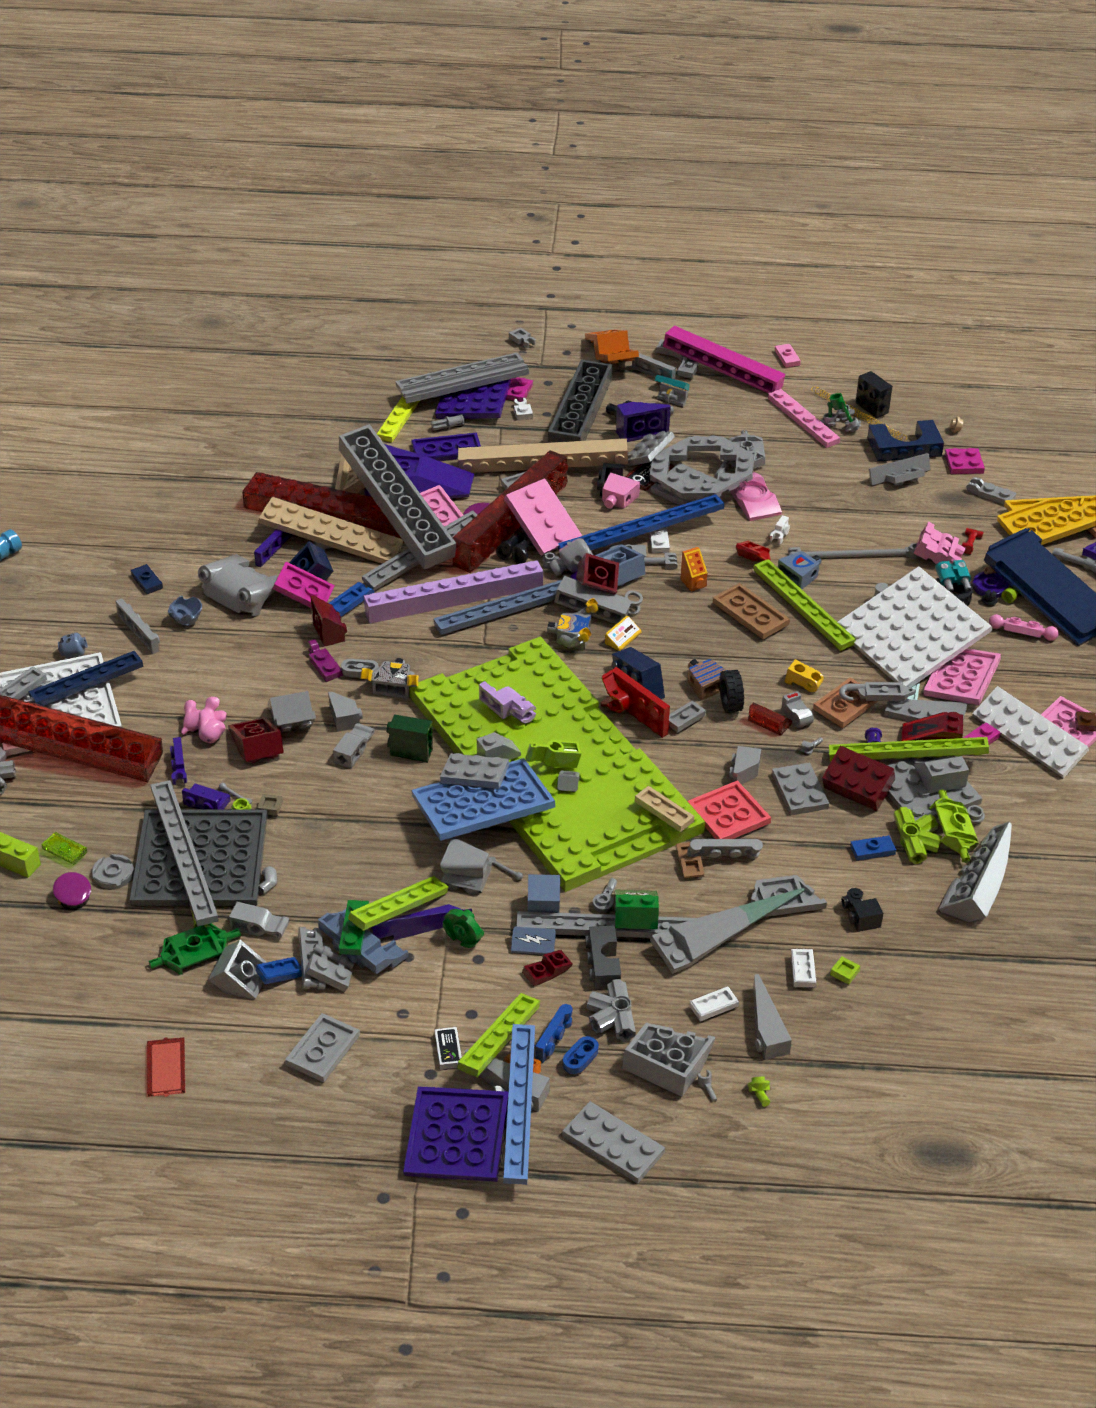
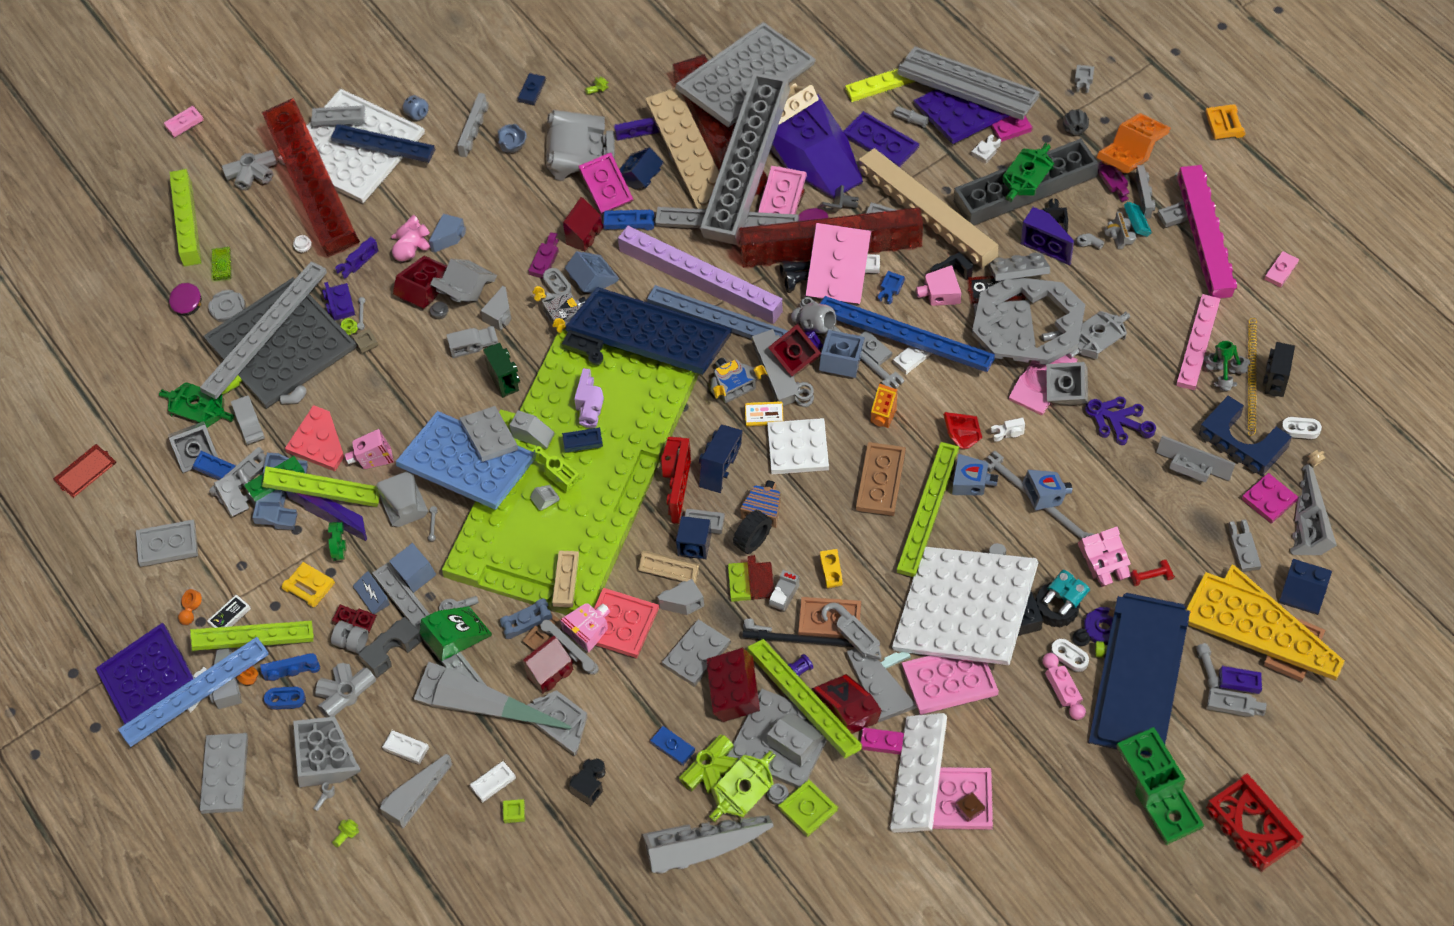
camera: 55 degrees right, 15 degrees up
none -> orange plate [178,589,202,625]
none -> yellow plate [281,562,335,608]
none -> coral plate [285,405,344,471]
none -> white plate [293,235,312,252]
none -> light grey wheel [331,621,368,654]
none -> bright pink torso [345,429,394,469]
none -> sand blue slope [429,214,466,252]
none -> flat silver plate [430,302,448,319]
none -> sand blue plate [499,599,553,639]
none -> slope [523,635,574,694]
none -> bright pink torso [560,603,610,653]
none -> black hinge [562,330,604,365]
none -> dark blue plate [562,427,603,453]
none -> sand blue slope [565,251,619,293]
none -> dark blue plate [566,287,732,375]
none -> lime plate [585,76,609,95]
none -> light grey plate [603,130,615,160]
none -> tan plate [638,550,700,583]
none -> light grey plate [675,22,816,127]
none -> dark blue head [676,516,712,560]
none -> lime plate [728,562,751,602]
none -> black bar [742,629,854,647]
none -> white plate [767,418,829,474]
none -> lime plate [779,780,838,837]
none -> dark grey bracket [817,185,859,213]
none -> blue plate [878,271,905,305]
none -> green plate [1003,143,1054,202]
none -> sand blue torso [1022,470,1072,510]
none -> light grey slope [1046,362,1088,405]
none -> white plate [1051,639,1089,672]
none -> dark grey piece [1063,109,1089,135]
none -> dark purple plant [1085,396,1156,445]
none -> magenta plate [1097,161,1130,202]
none -> light orange plate [1205,105,1246,139]
none -> dark blue slope [1279,559,1332,615]
none -> white plate [1281,417,1322,439]
none -> light grey wedge [1290,464,1337,555]

